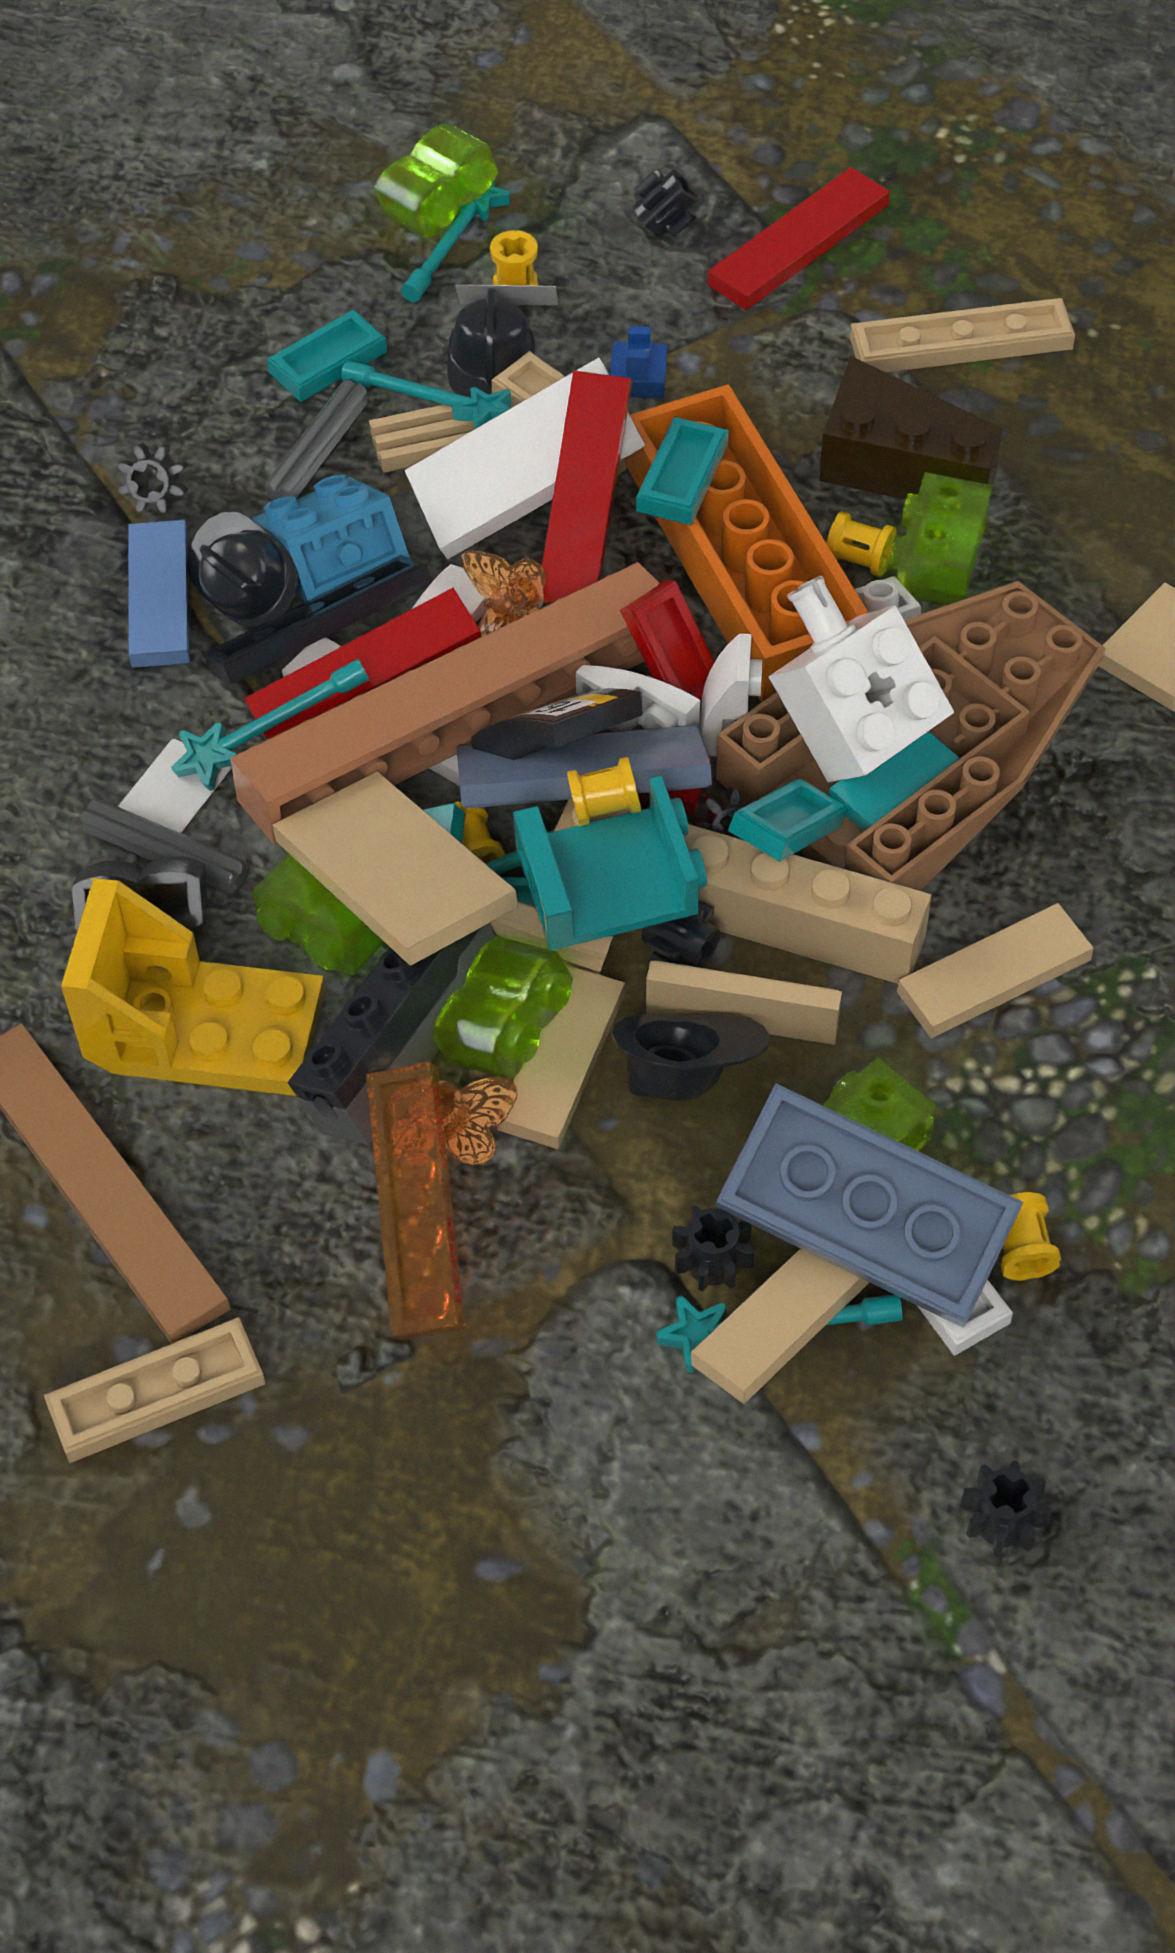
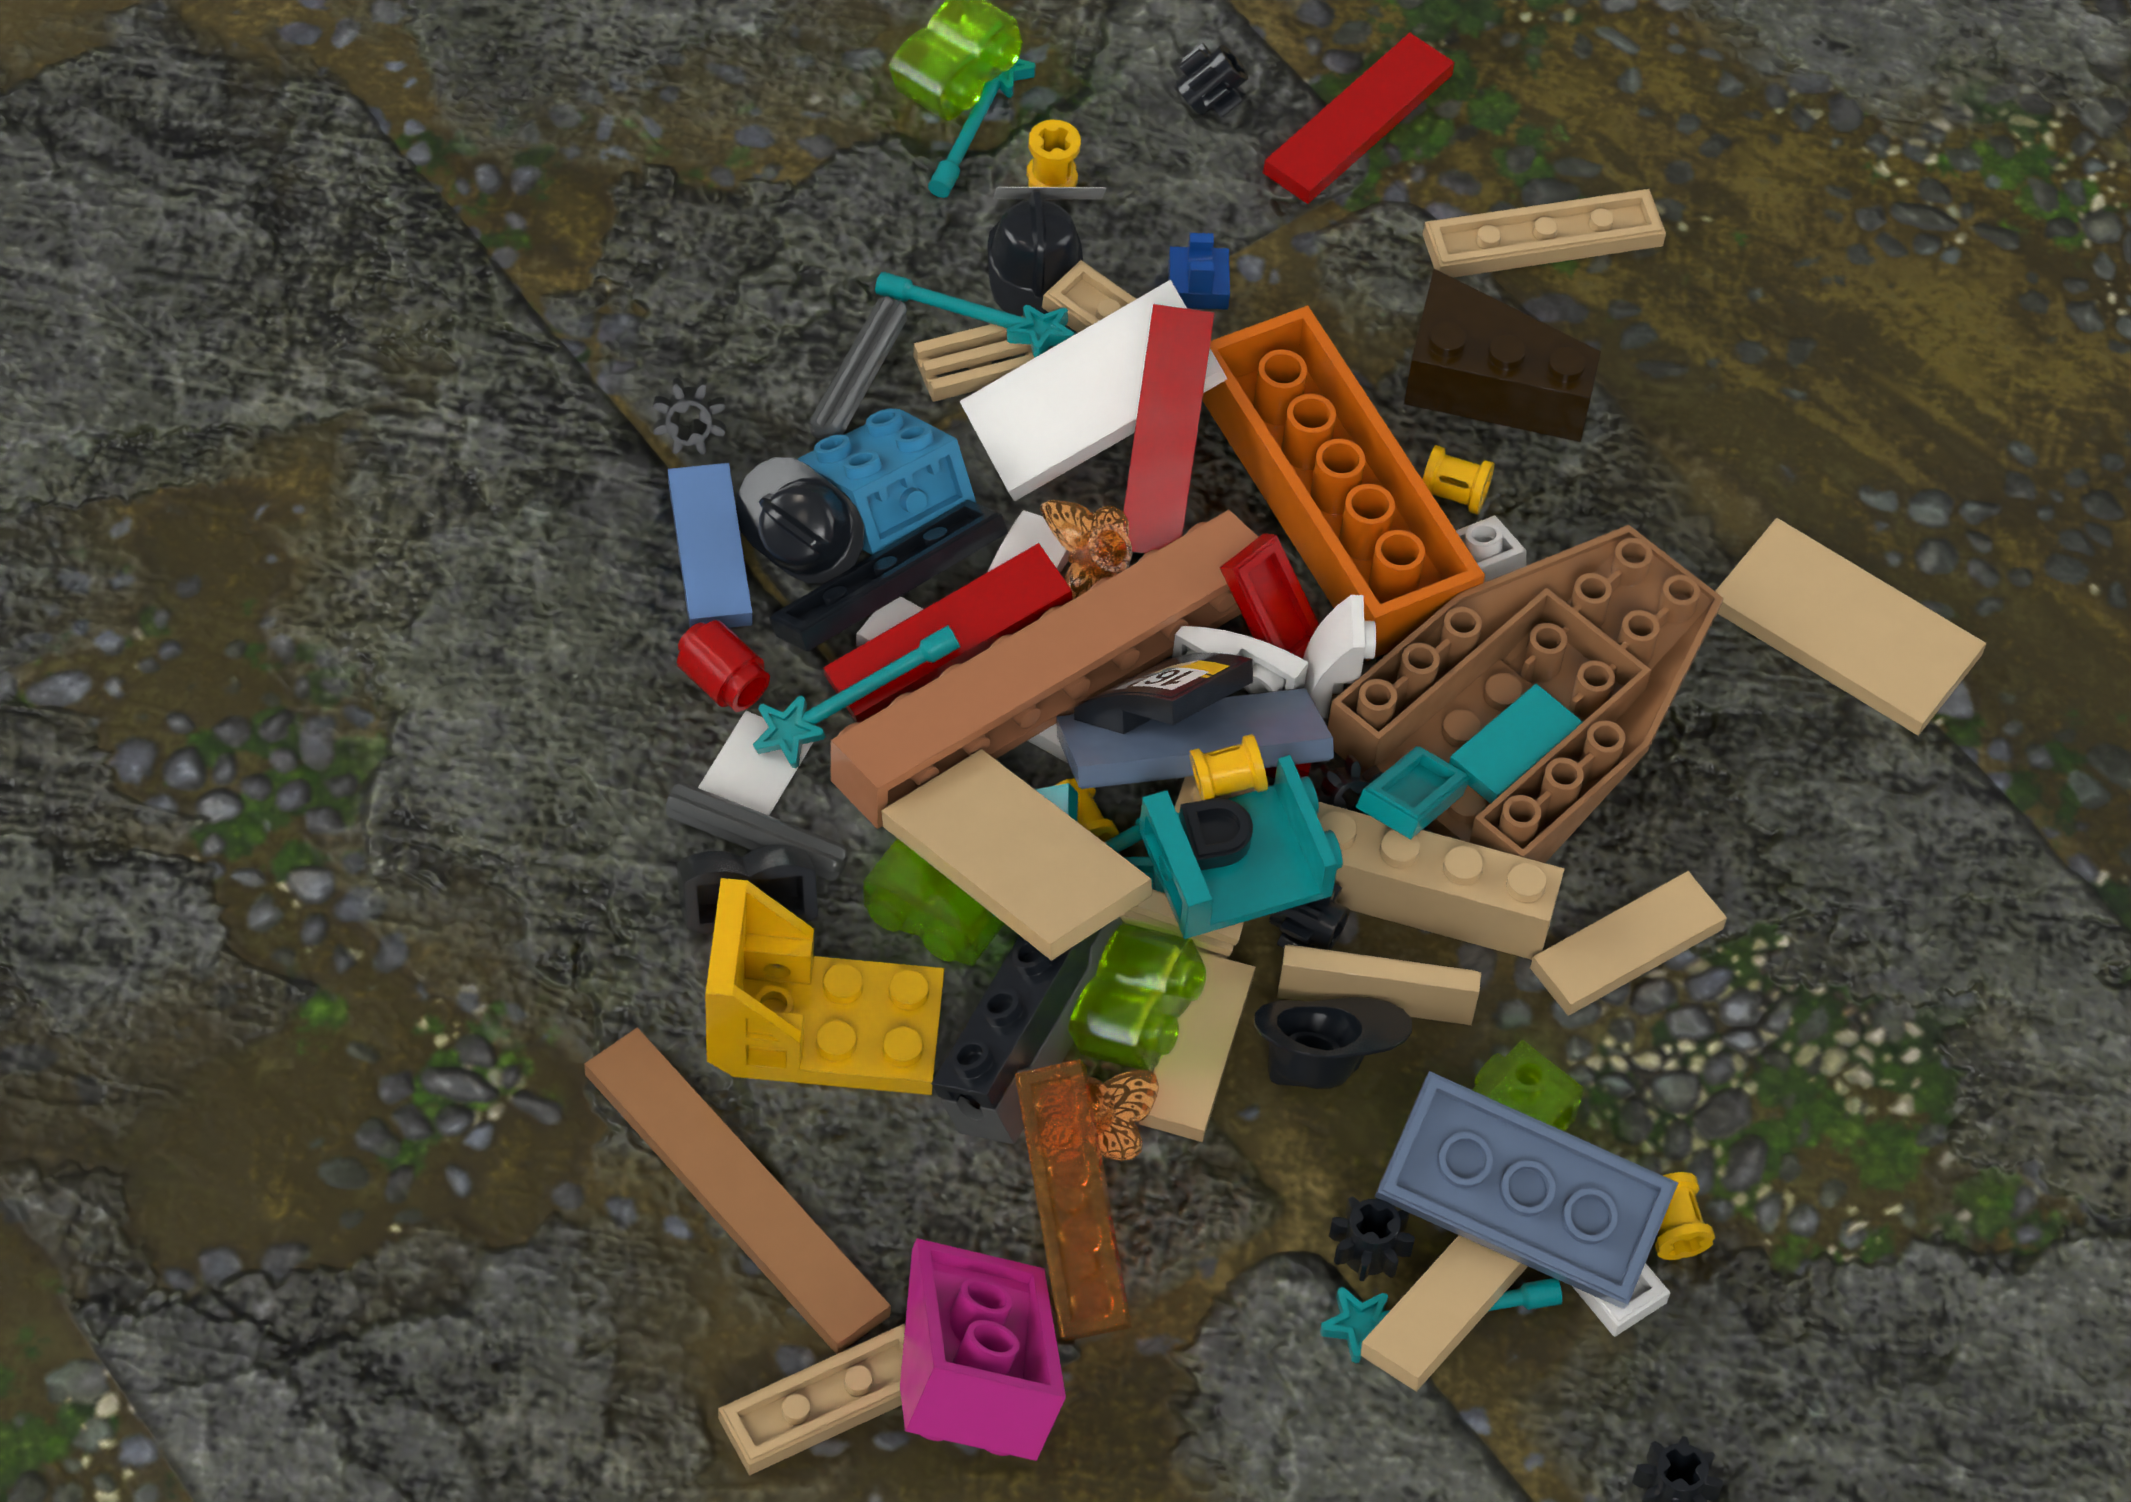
camera: 10 degrees left, 0 degrees up
teal tile [267,309,387,402] -> none
teal tile [636,417,729,525] -> none
white brick [769,576,954,783] -> none
clear neon green brick [889,472,993,605] -> none
none -> red brick [677,620,770,712]
none -> dark pink slope [900,1238,1066,1461]
none -> black tile [1179,798,1253,870]

